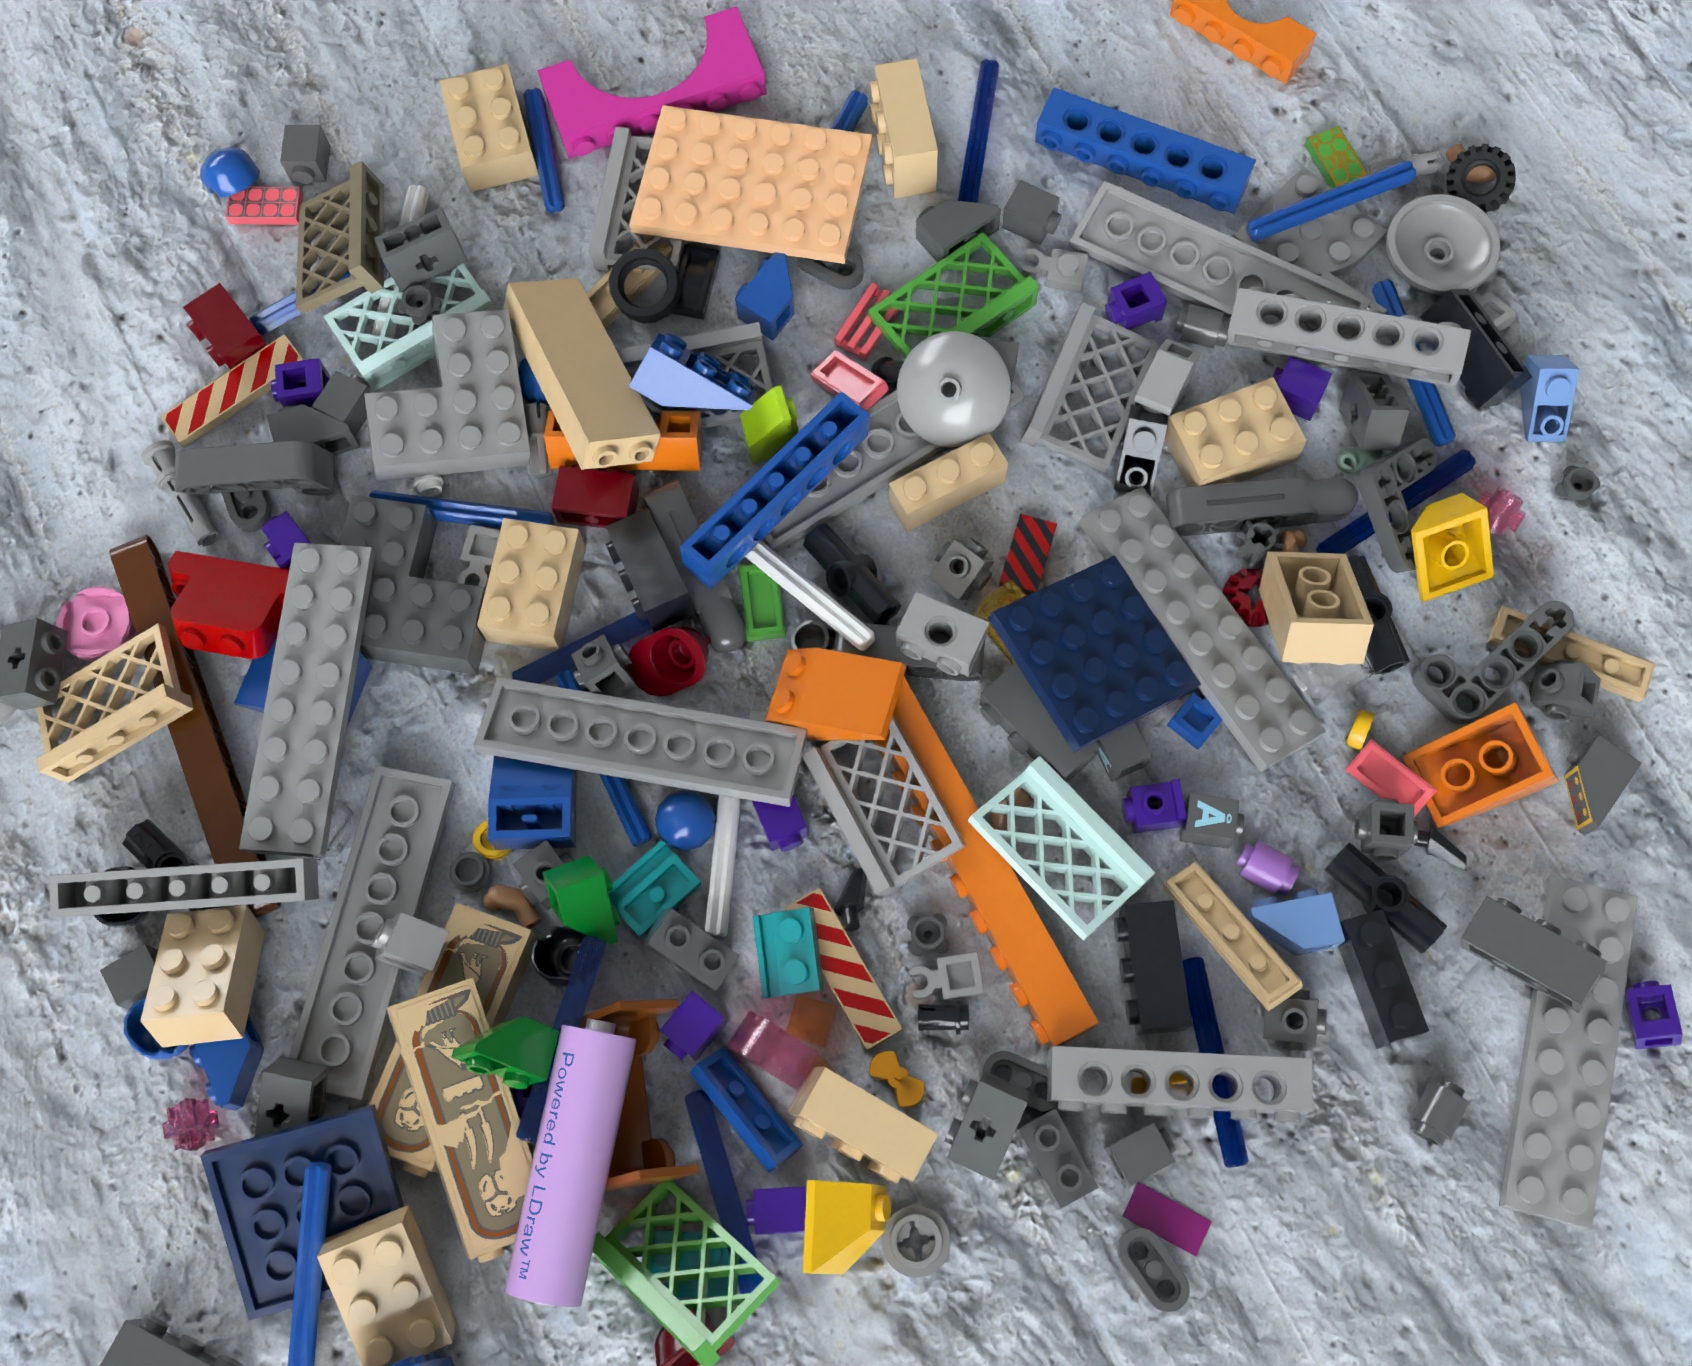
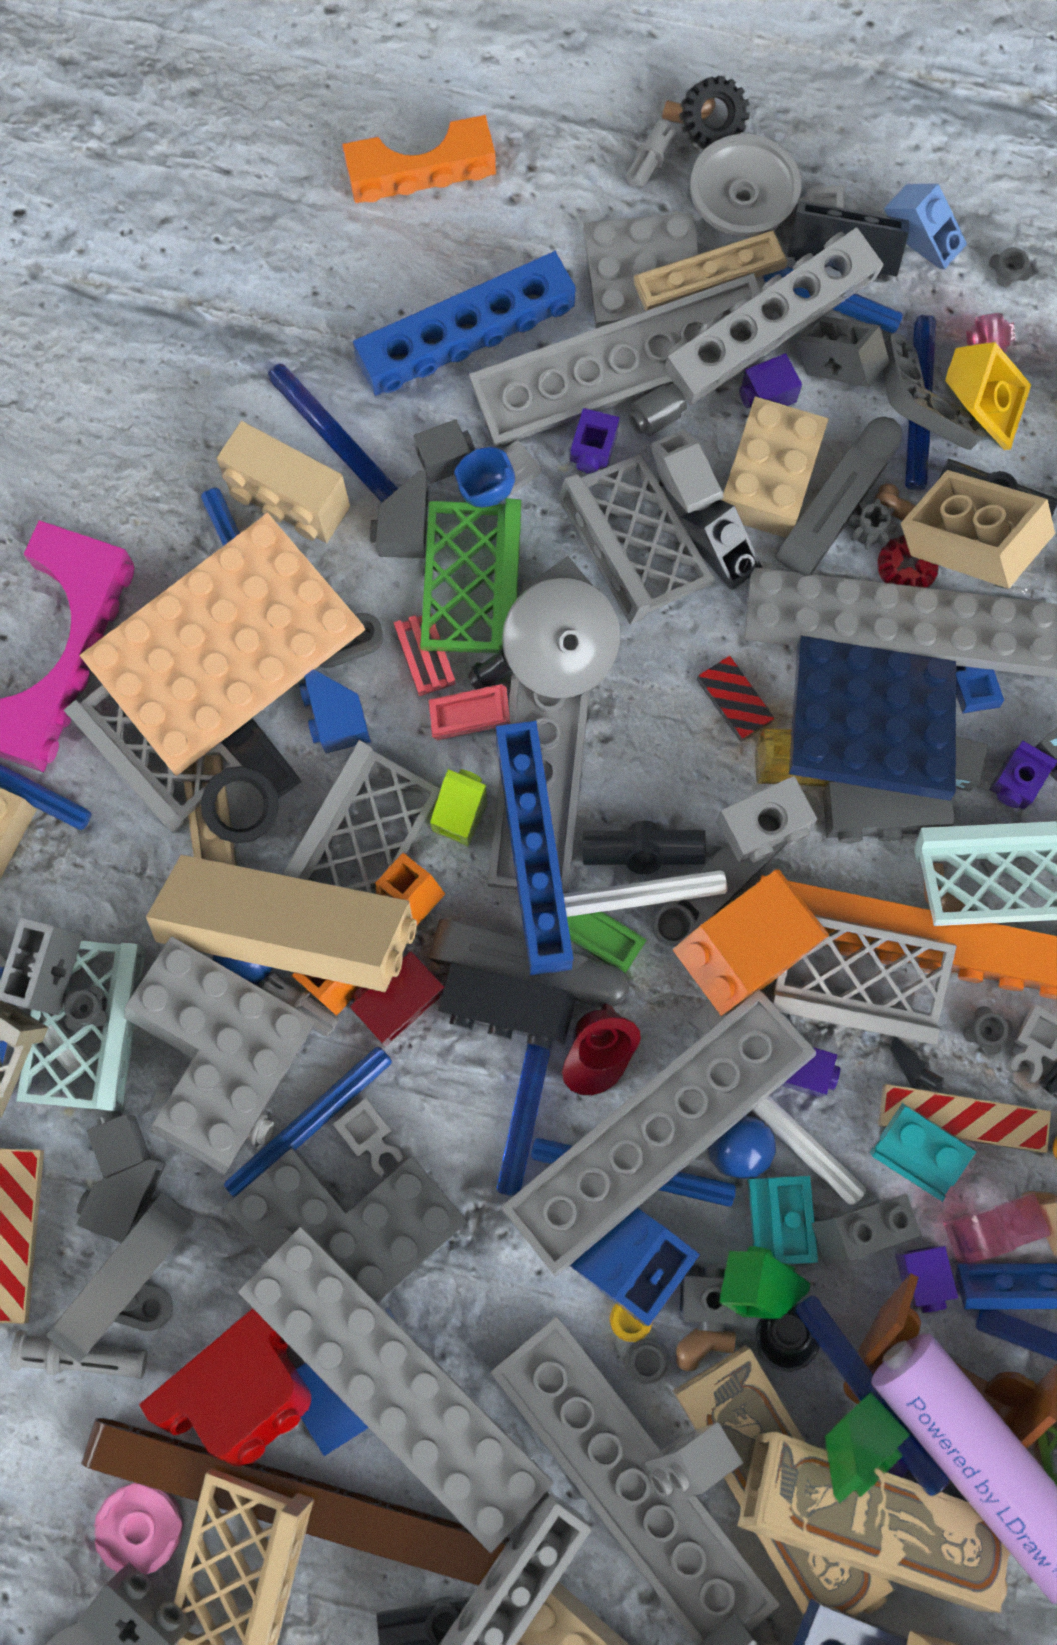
camera: 55 degrees left, 5 degrees up
dark purple brick [261,511,311,569] -> none
dark purple brick [271,358,330,408] -> none
tan brick [477,518,586,653] -> none
dark grey brick [571,634,636,697] -> none
slope [628,333,757,410] -> none
clear orange plate [785,994,837,1048] -> none
tan brick [889,433,1008,532] -> none
dark grey brick [928,538,994,600] -> none
blue axle [1246,160,1416,241] -> none
bright green tile [1305,126,1369,188] -> none
sand green arm [1336,446,1383,473] -> none
none -> blue hair [454,446,515,508]
none -> tan tile [633,230,787,311]

